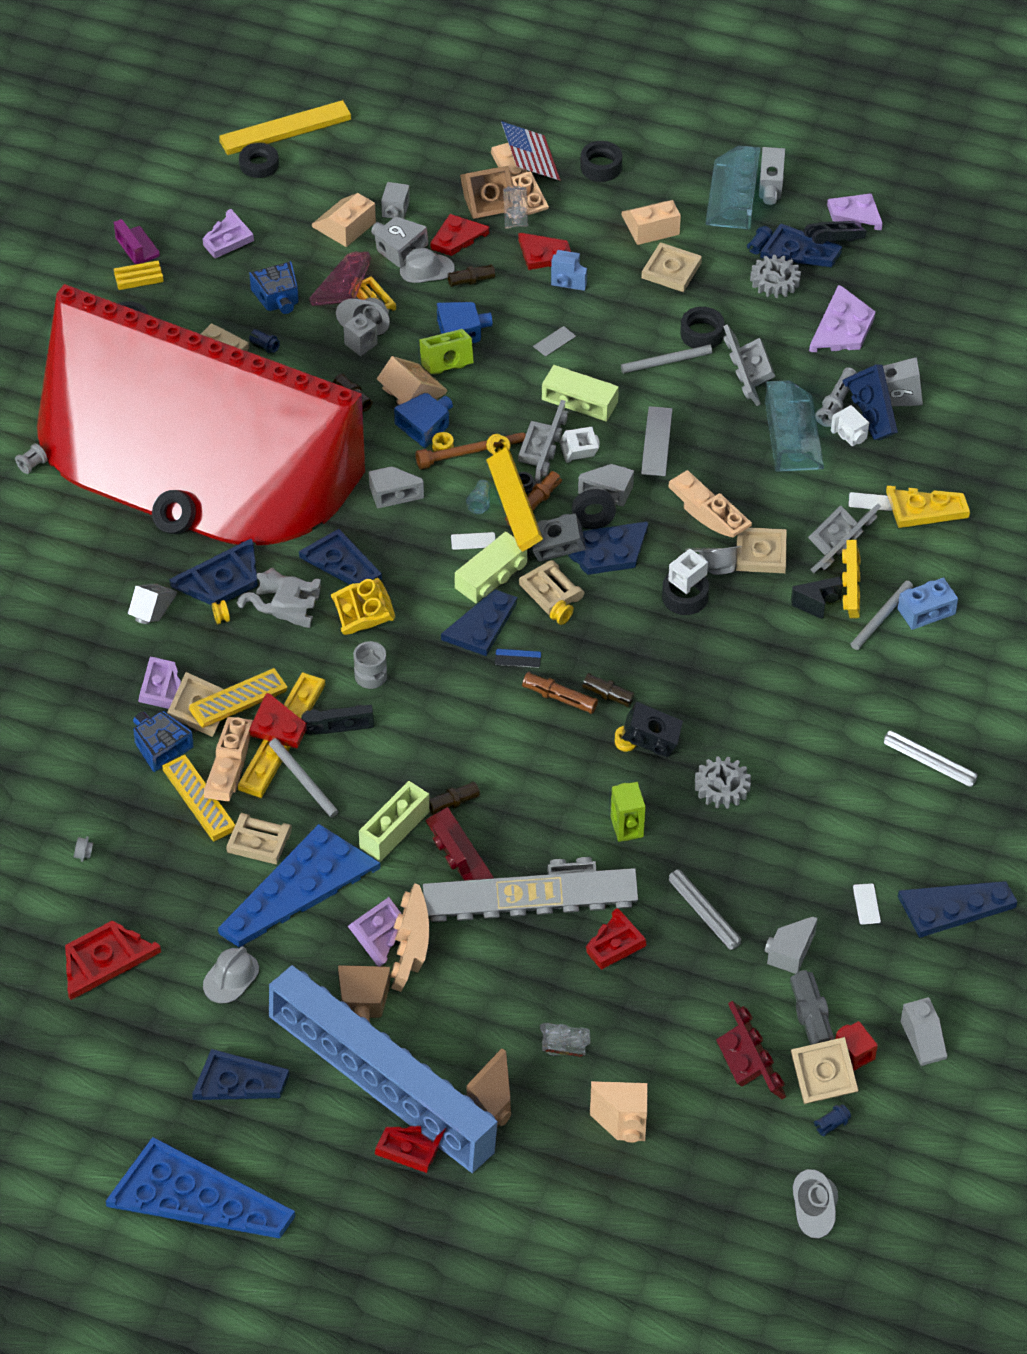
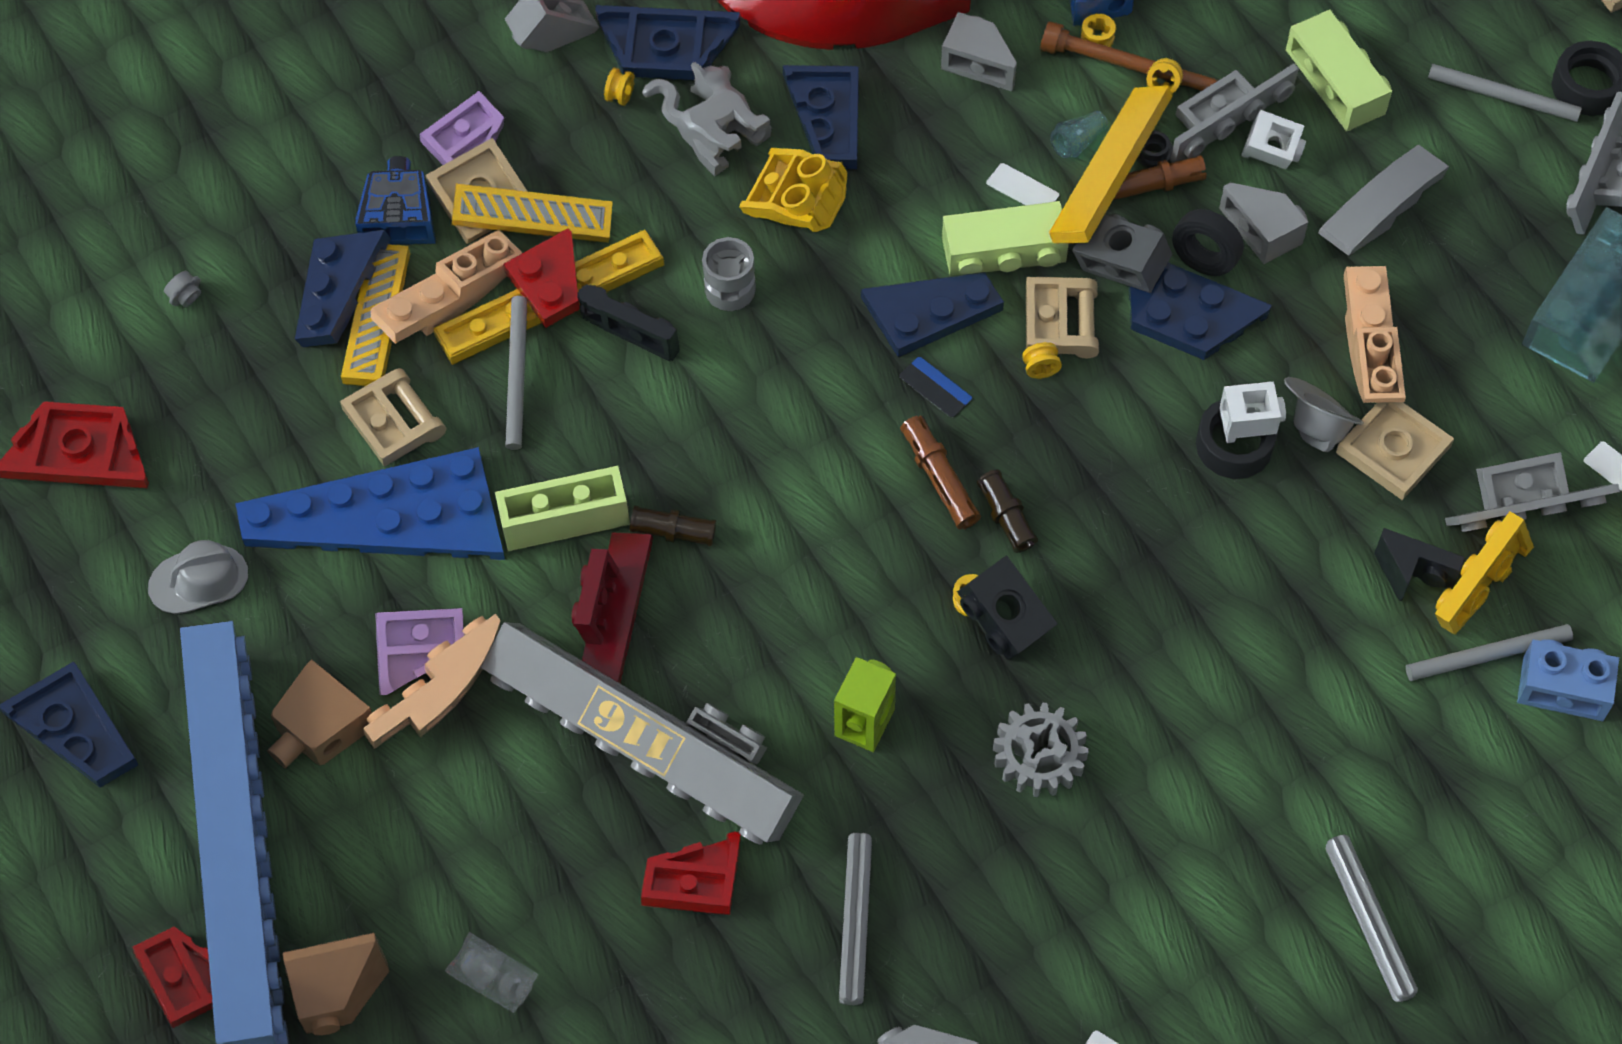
camera: 40 degrees right, 10 degrees up
none -> dark blue wing [295,230,391,347]

